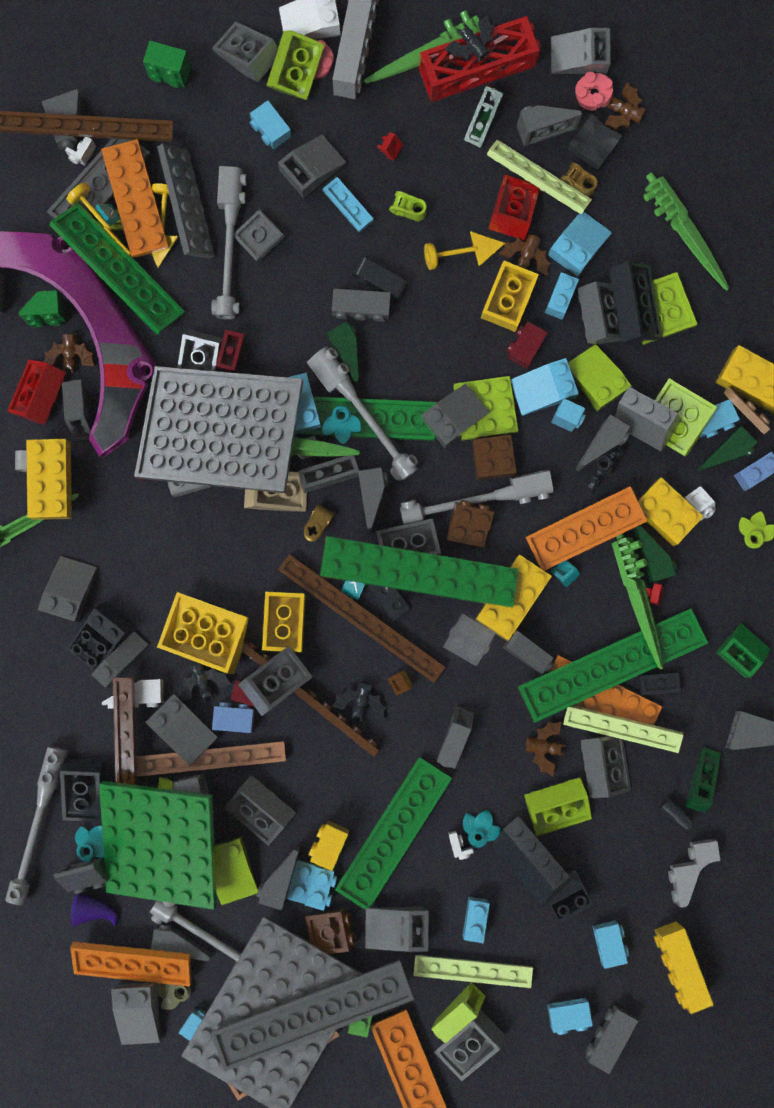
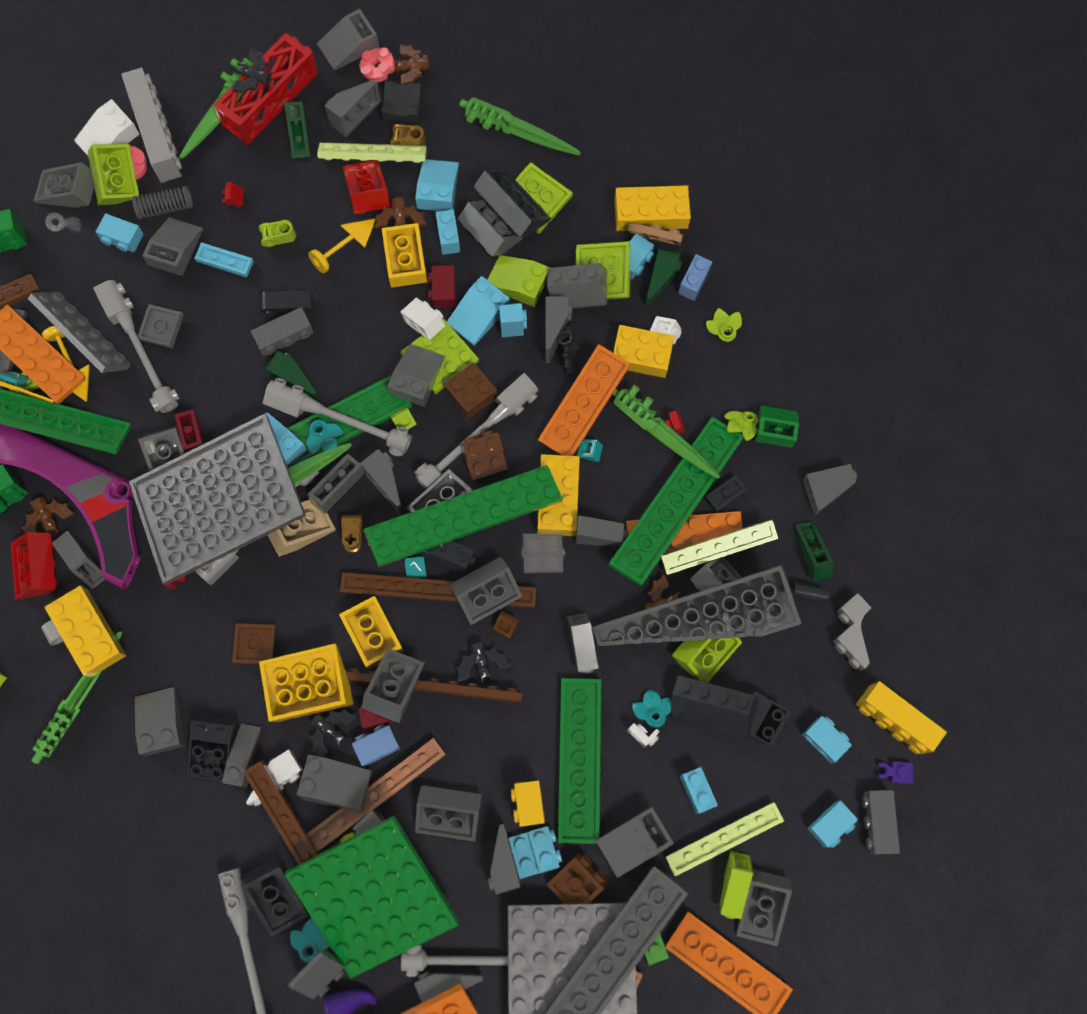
camera: 30 degrees left, 10 degrees down
lime slope [214,836,258,905] -> none
dark green slope [633,526,677,583] -> none
none -> clear plate [45,213,81,231]
none -> dark grey piece [132,185,193,220]
none -> reddish brown plate [232,623,276,665]
none -> lime plate [390,407,416,429]
none -> white brick [401,298,445,340]
none -> dark grey slope [449,557,523,625]
none -> dark grey wedge [592,565,802,646]
none -> lime plate [724,411,758,441]
none -> dark purple plate [877,761,913,784]

